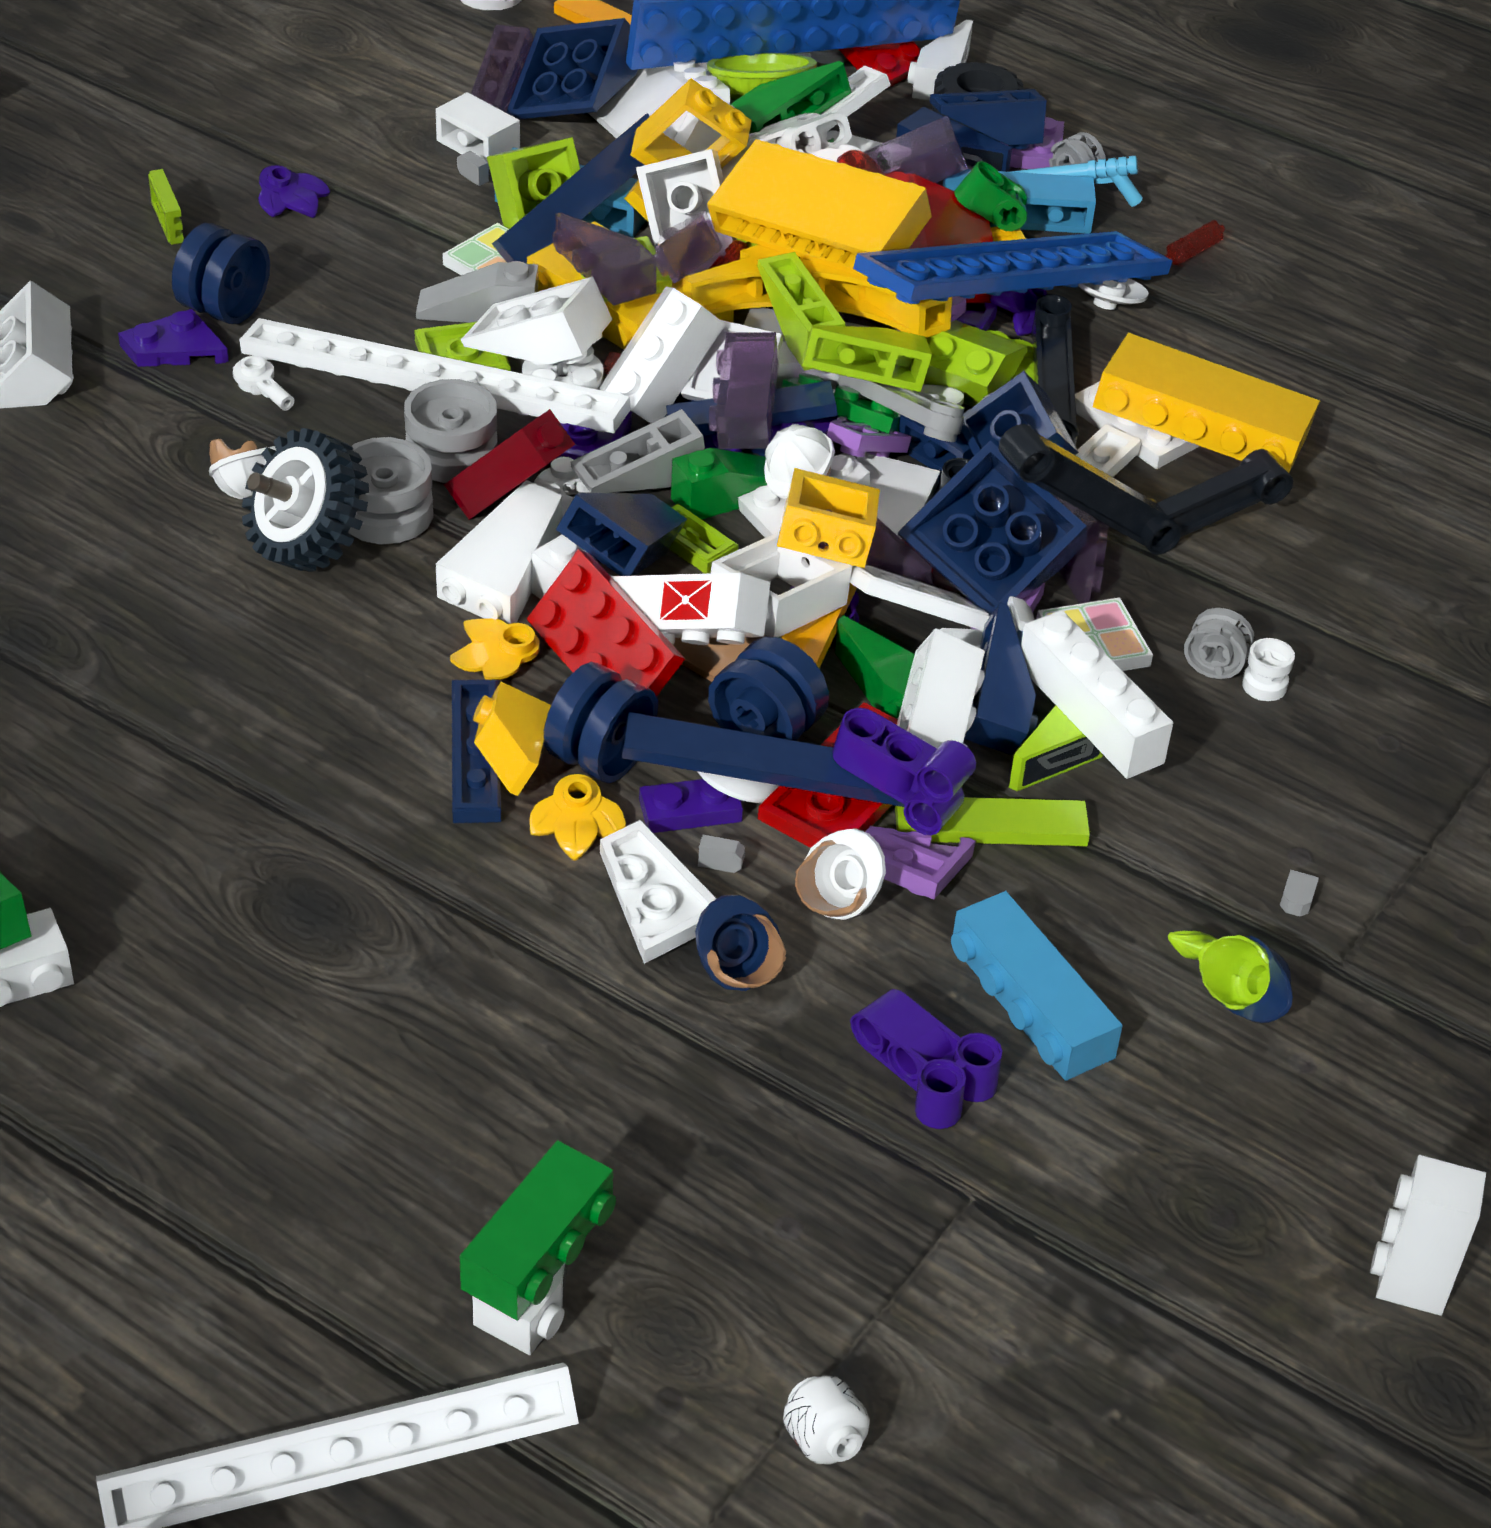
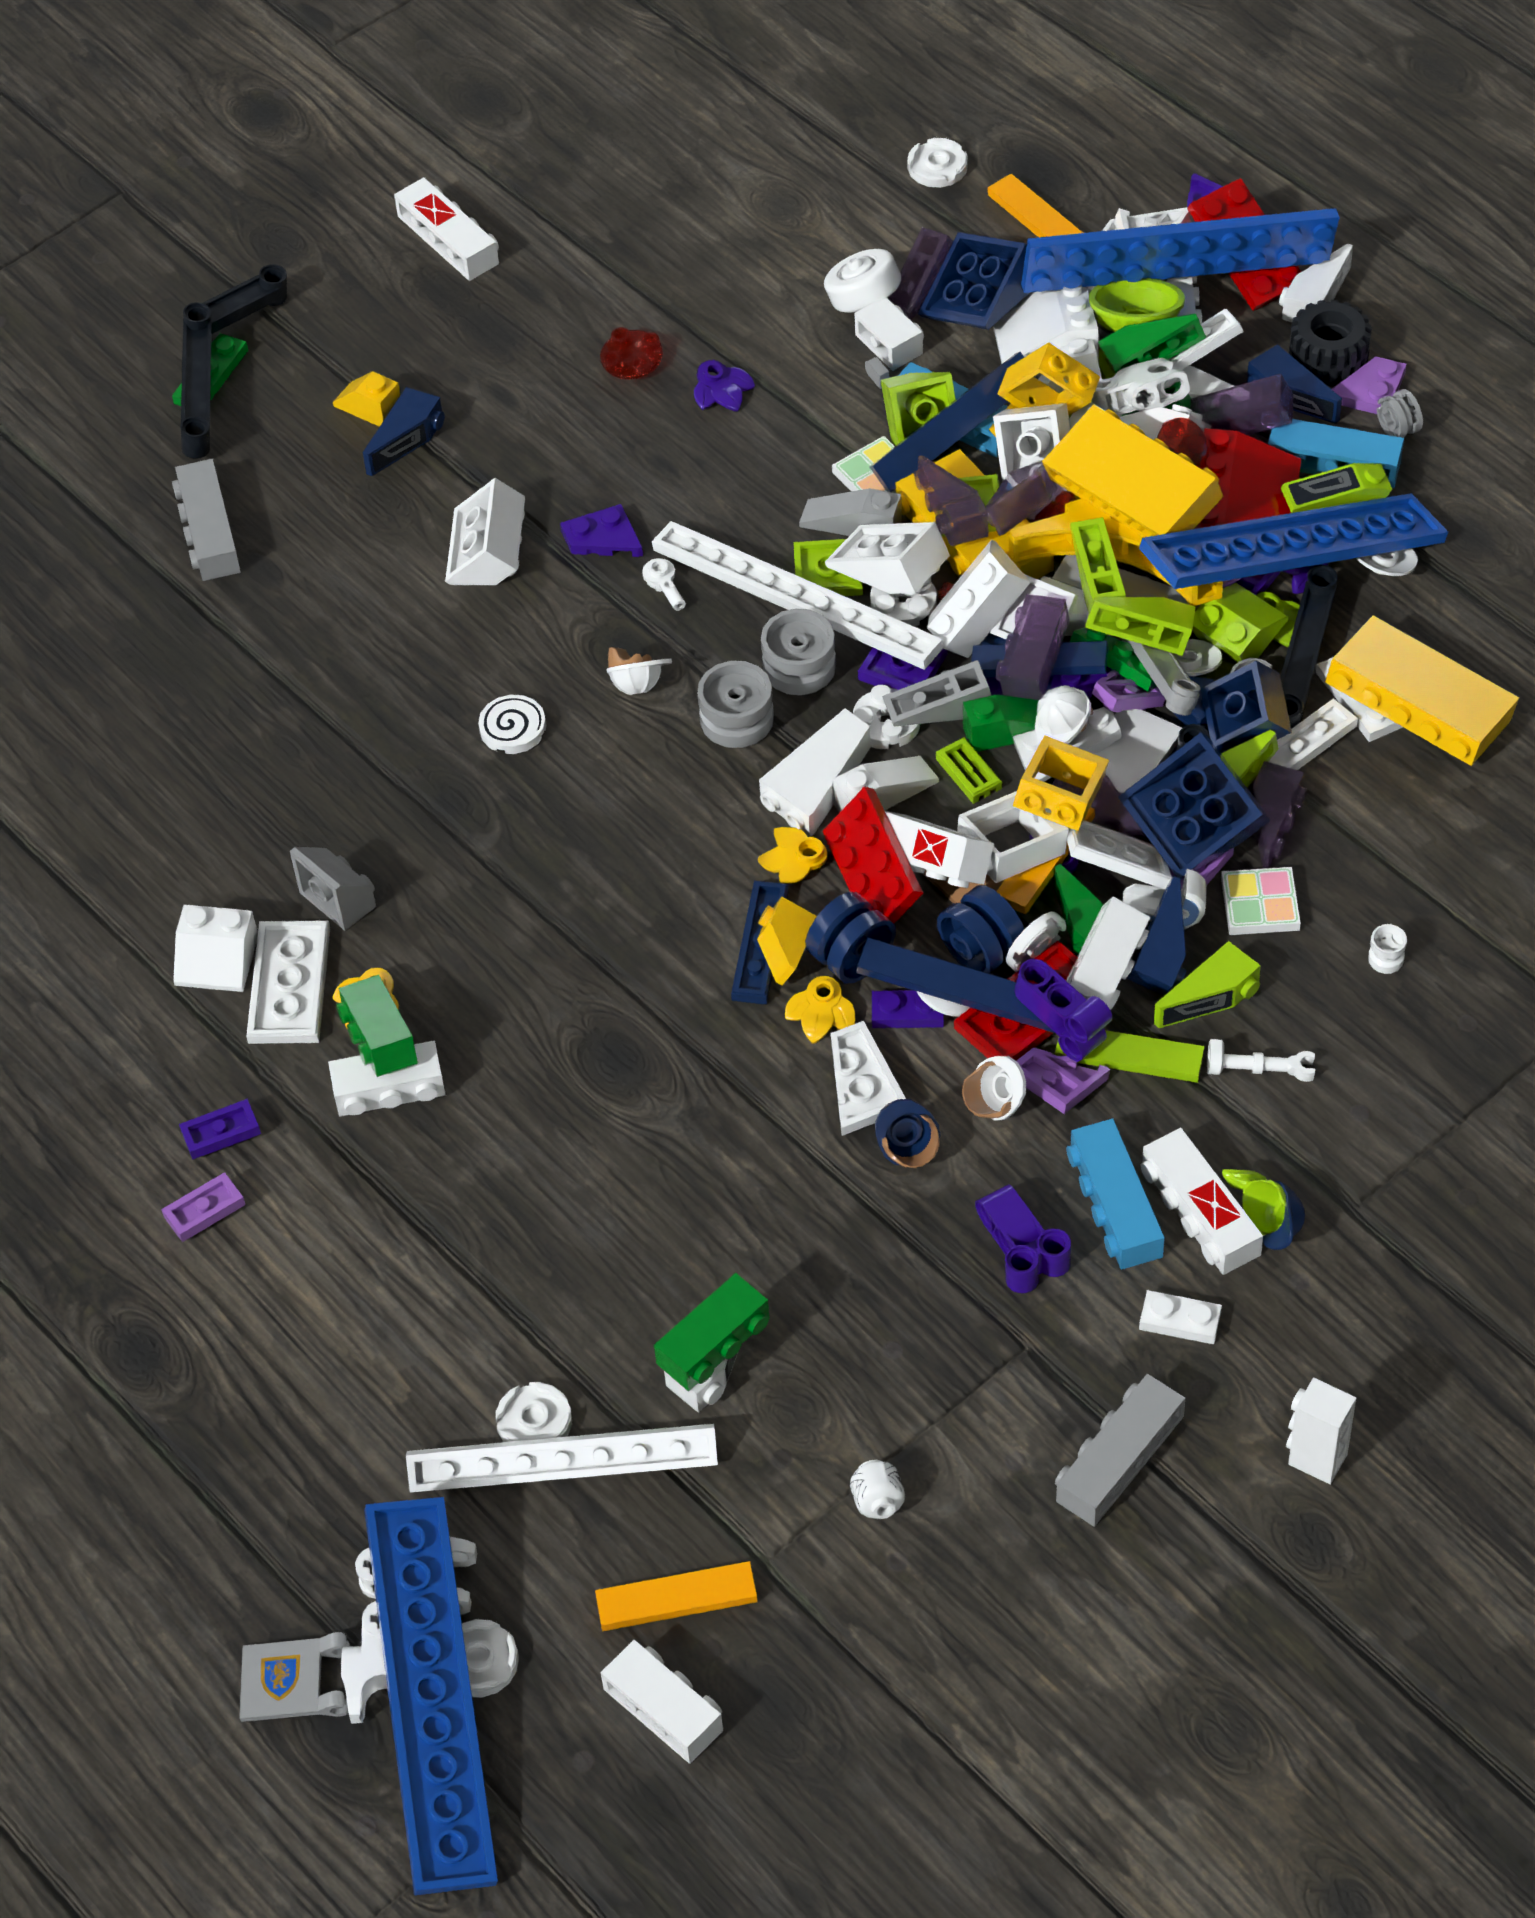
camera: 20 degrees right, 10 degrees up
lime tile [148,169,184,245] -> none
dark blue wheel [172,223,270,324] -> none
wheel [242,428,369,572] -> none
dark red slope [444,409,575,520] -> none
dark blue slope [556,492,687,576] -> none
light grey piece [698,835,745,873] -> none
dark blue slope [930,89,1047,149] -> none
green piece [954,161,1027,231] -> none
black piece [999,424,1294,555] -> none
medium azure piece [1010,155,1143,207] -> none
white brick [1021,610,1173,779] -> none
clear red axle [1165,220,1225,265] -> none
light grey wheel [1184,607,1254,679] -> none
light grey piece [1280,869,1319,917] -> none
none -> white tile [478,695,547,754]
none -> white tile [496,1382,572,1442]
none -> clear red dish [600,327,663,380]
none -> white wheel [824,249,901,313]
none -> white tile [1006,911,1066,972]
none -> light grey brick [1055,1374,1185,1527]
none -> white plate [1139,1290,1222,1344]
none -> white brick [1141,1128,1263,1275]
none -> white piece [1207,1039,1315,1082]
none -> slope [1281,463,1392,513]

